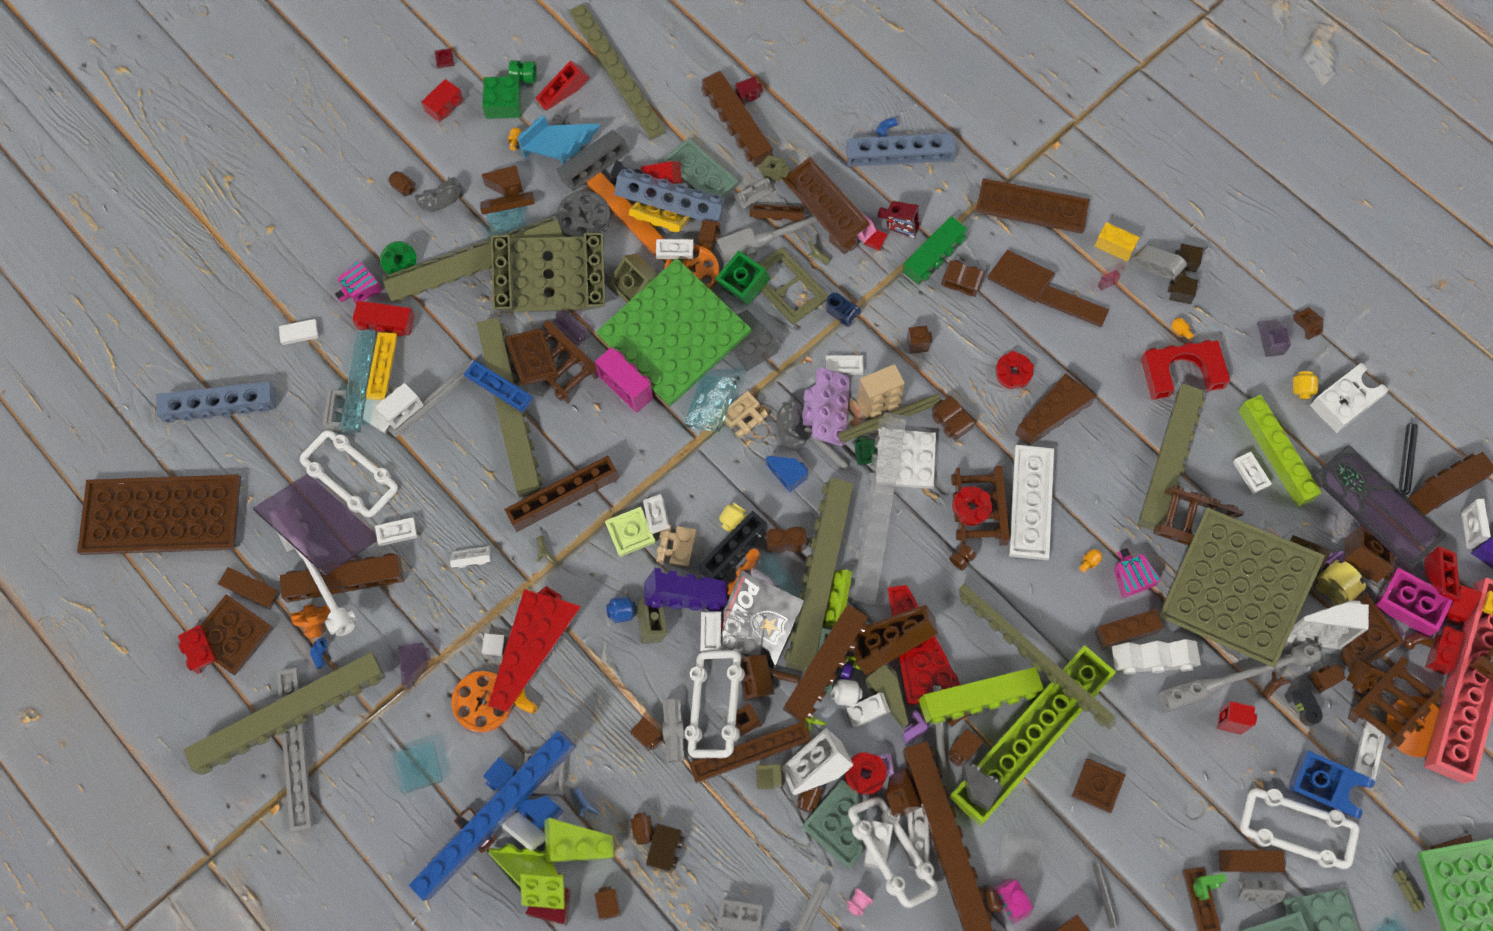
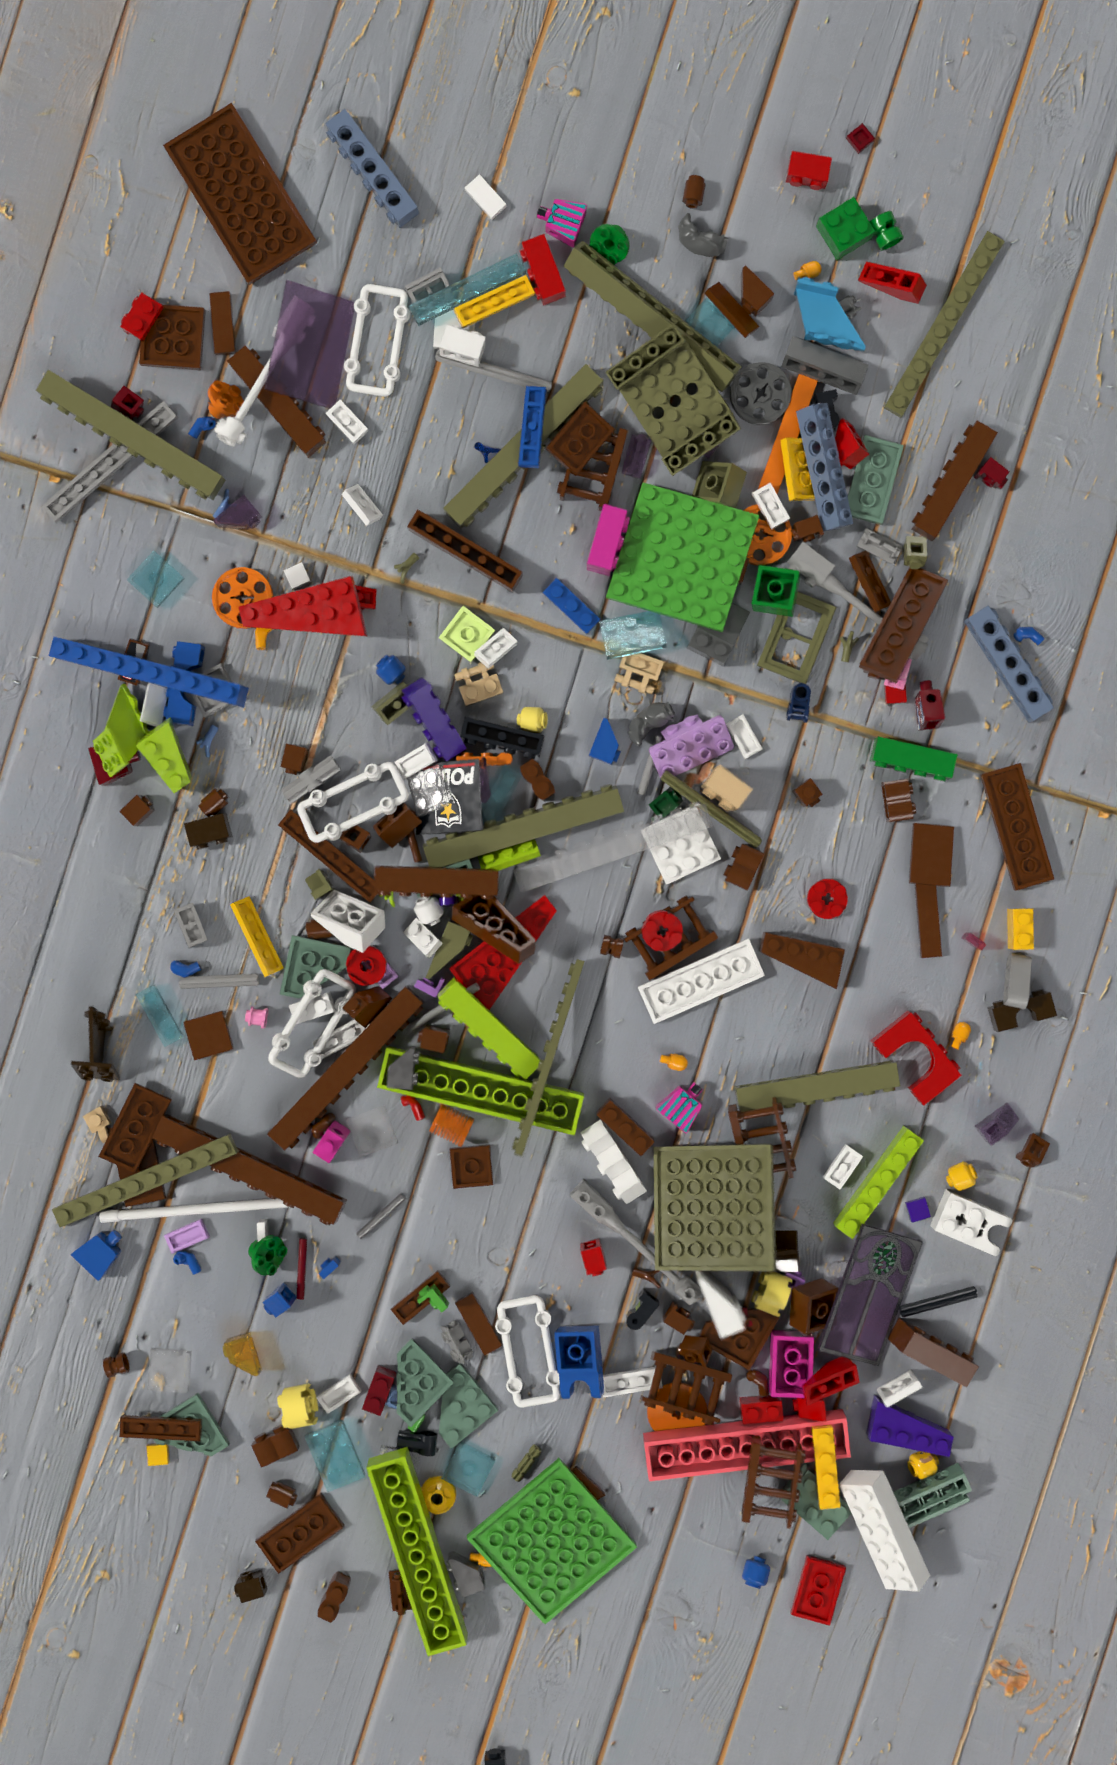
camera: 60 degrees right, 20 degrees up
none -> dark red brick [111,385,144,420]
none -> medium blue bar [213,489,237,521]
none -> yellow plate [230,896,284,977]
none -> red arm [401,1095,425,1121]
none -> orange piece [429,1104,474,1147]
none -> clear blue bar [474,442,501,463]
none -> blue plate [543,578,600,635]
none -> dark purple tile [905,1197,931,1223]

